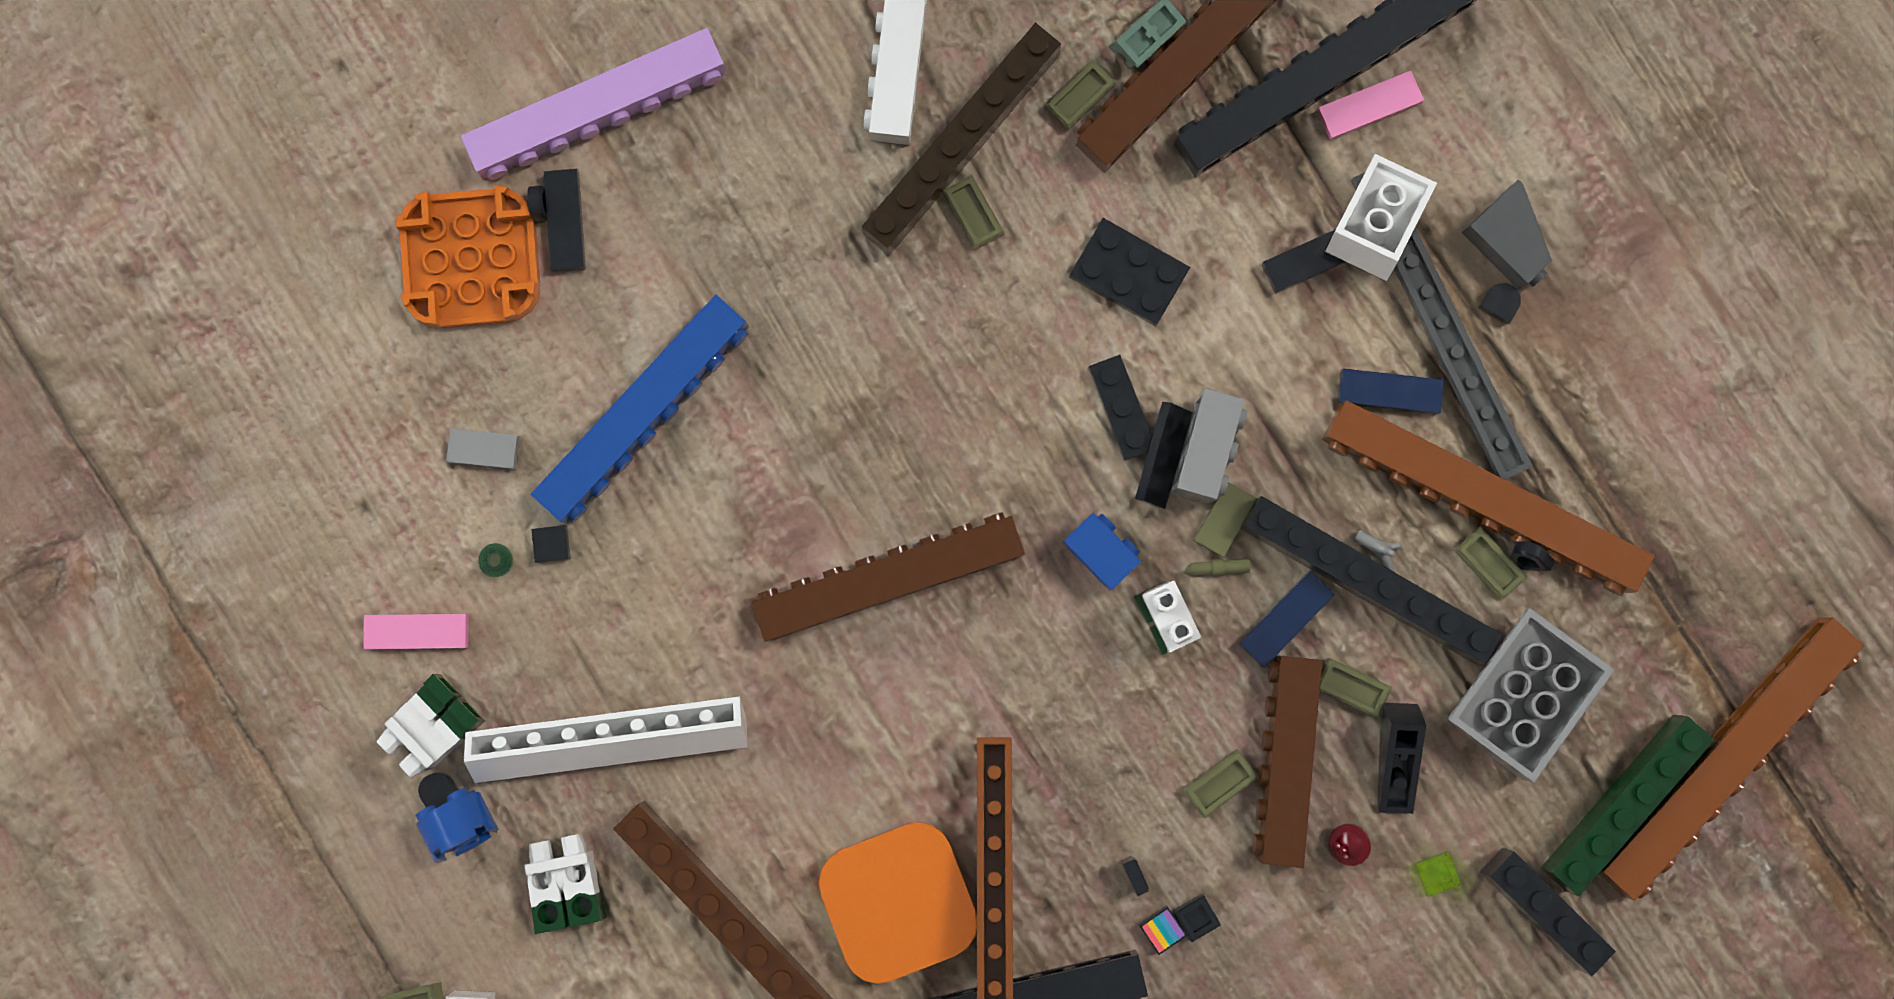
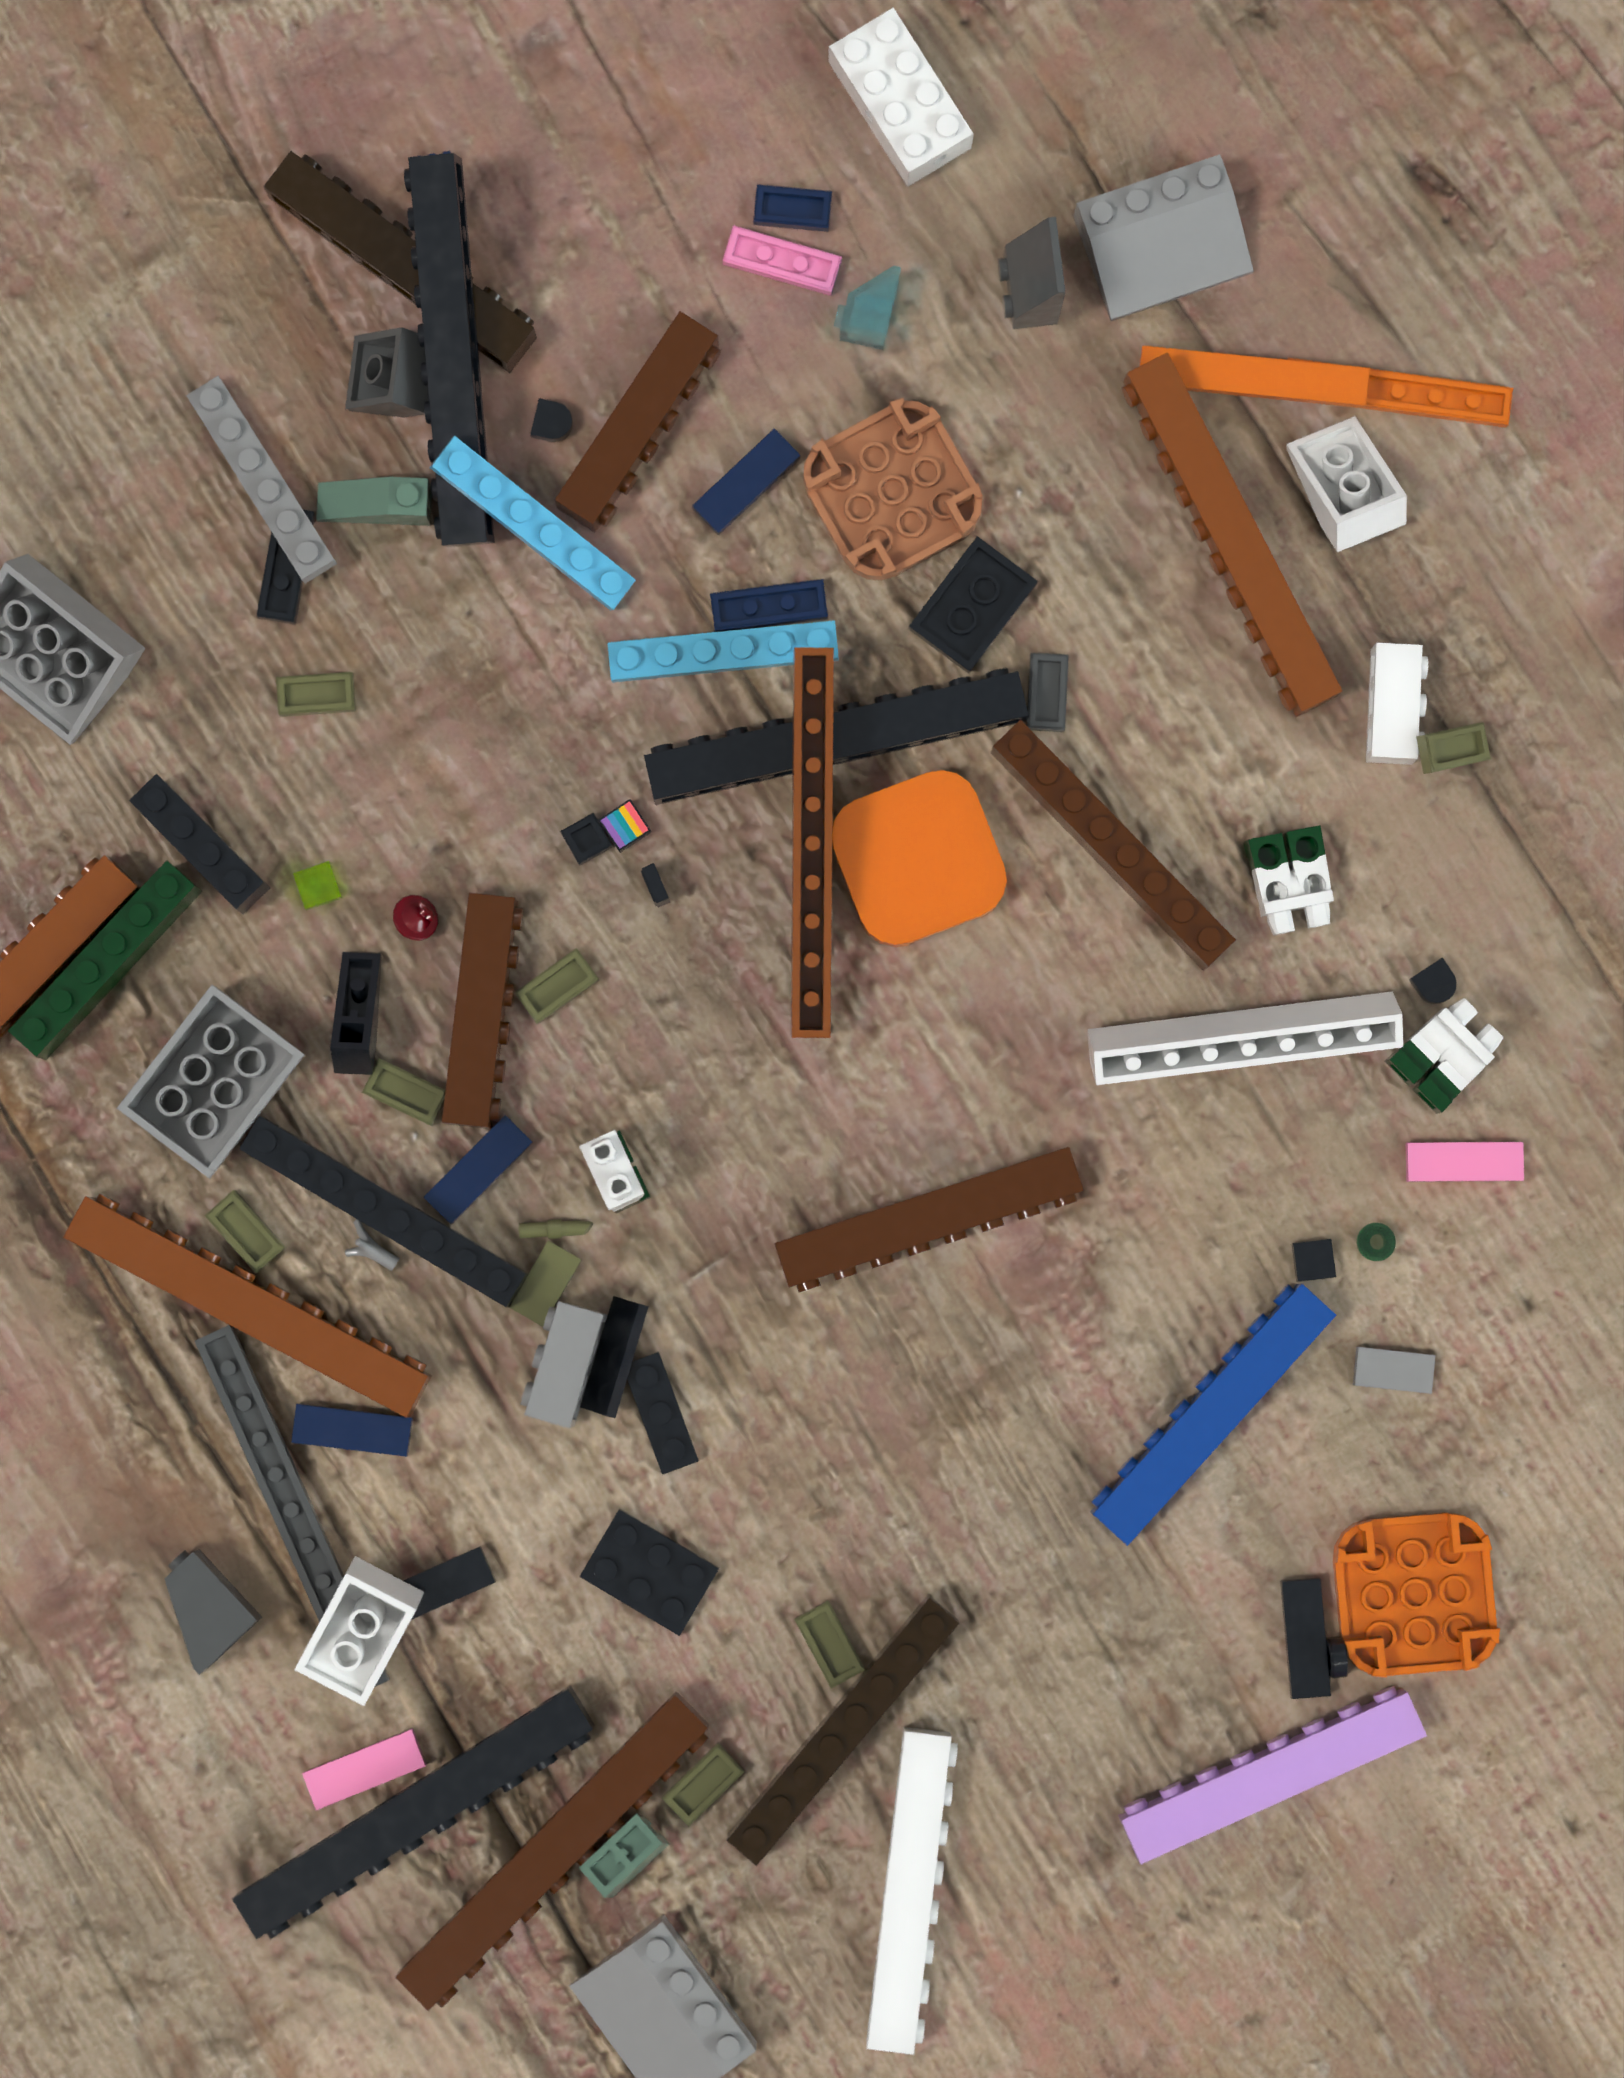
camera: 175 degrees right, 0 degrees up
blue brick [416,788,499,863] -> none
blue brick [1062,512,1141,591] -> none
black tile [1478,283,1521,324] -> none
black tile [1511,541,1554,571] -> none

